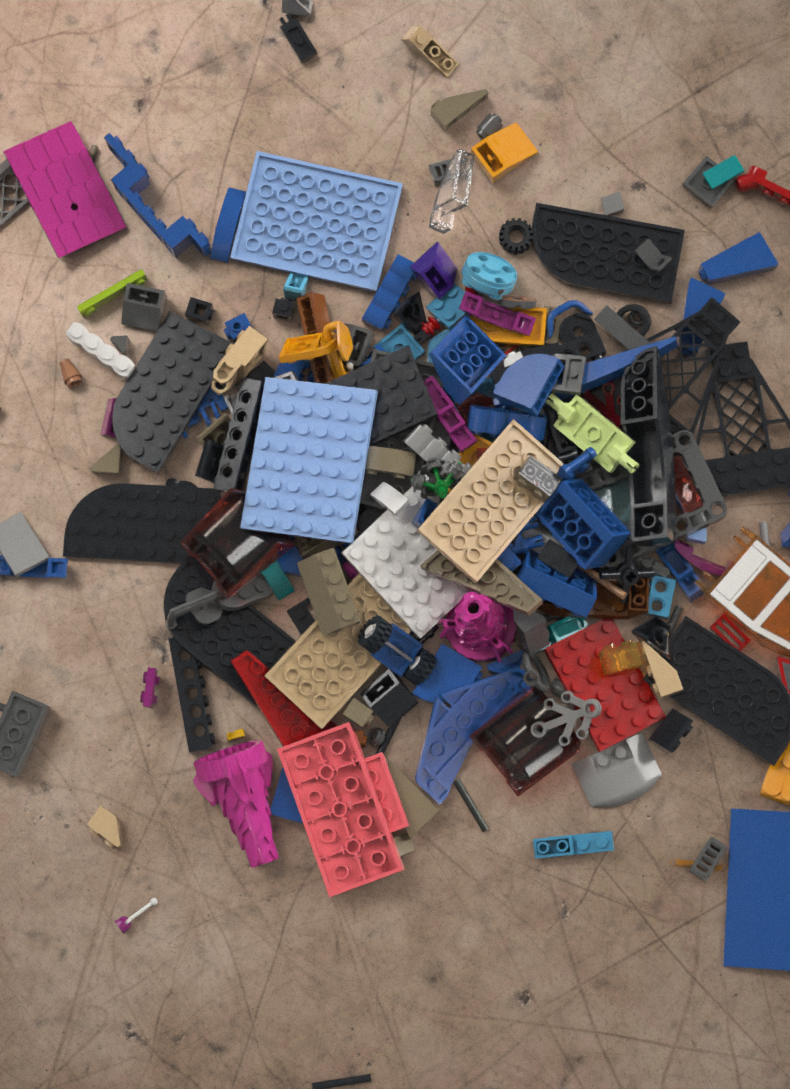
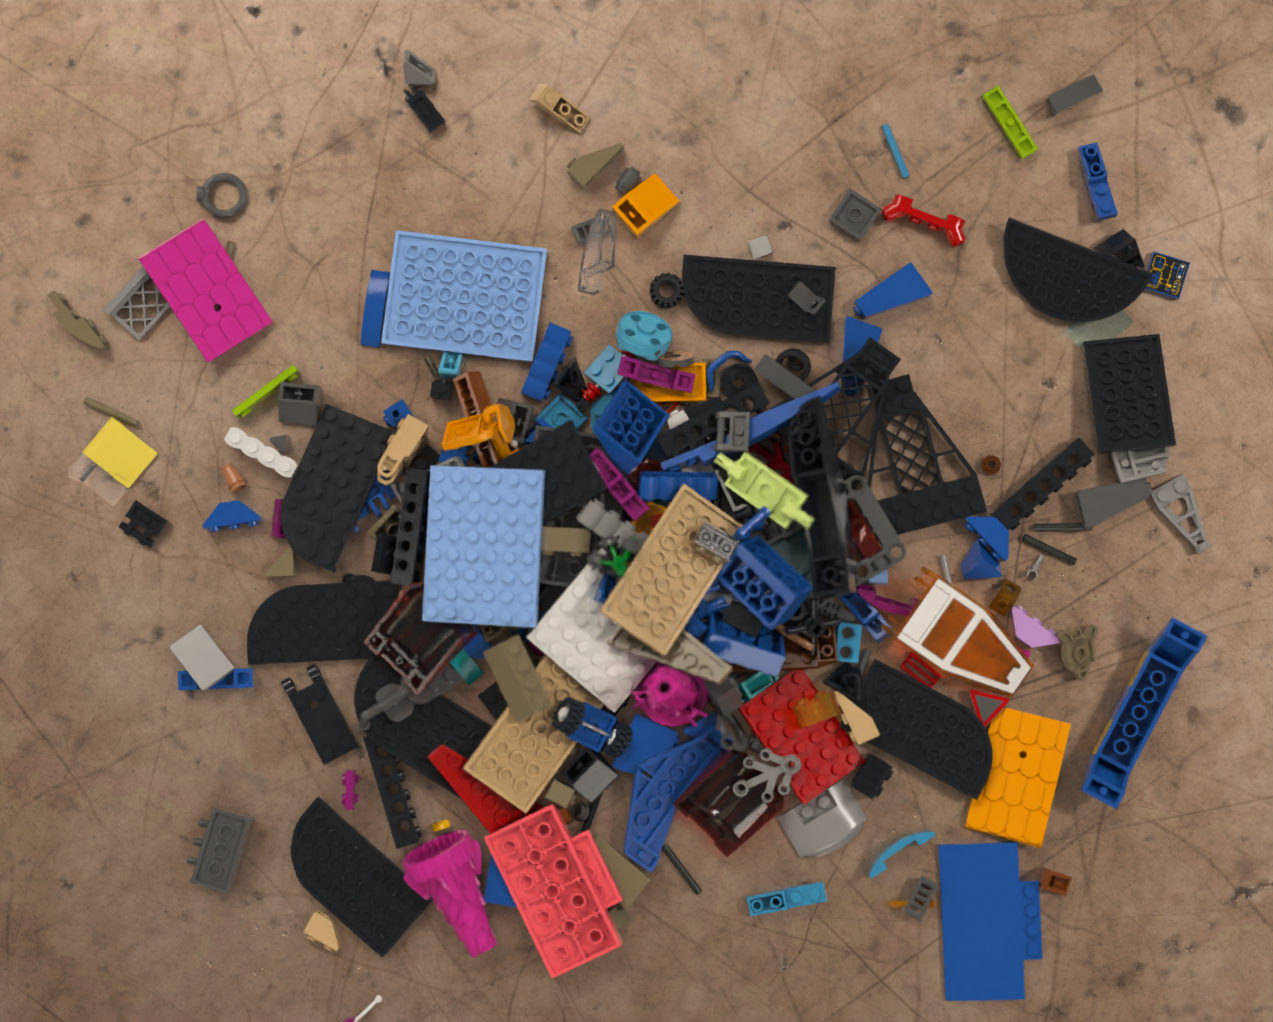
camera: 10 degrees left, 5 degrees up
blue bracket [104,133,211,258] -> none
black brick [185,297,215,325] -> none
white slope [370,481,410,516] -> none
dark purple slope [410,242,458,300] -> none
brick [493,354,564,416] -> none
teal tile [702,155,745,190] -> none
none -> dark grey piece [196,173,247,217]
none -> blue slope [203,500,264,532]
none -> black hinge [281,663,359,765]
none -> black plate [290,796,433,958]
none -> dark tan piece [424,352,440,380]
none -> dark azure slope [868,830,935,879]
none -> dark azure bar [881,123,910,179]

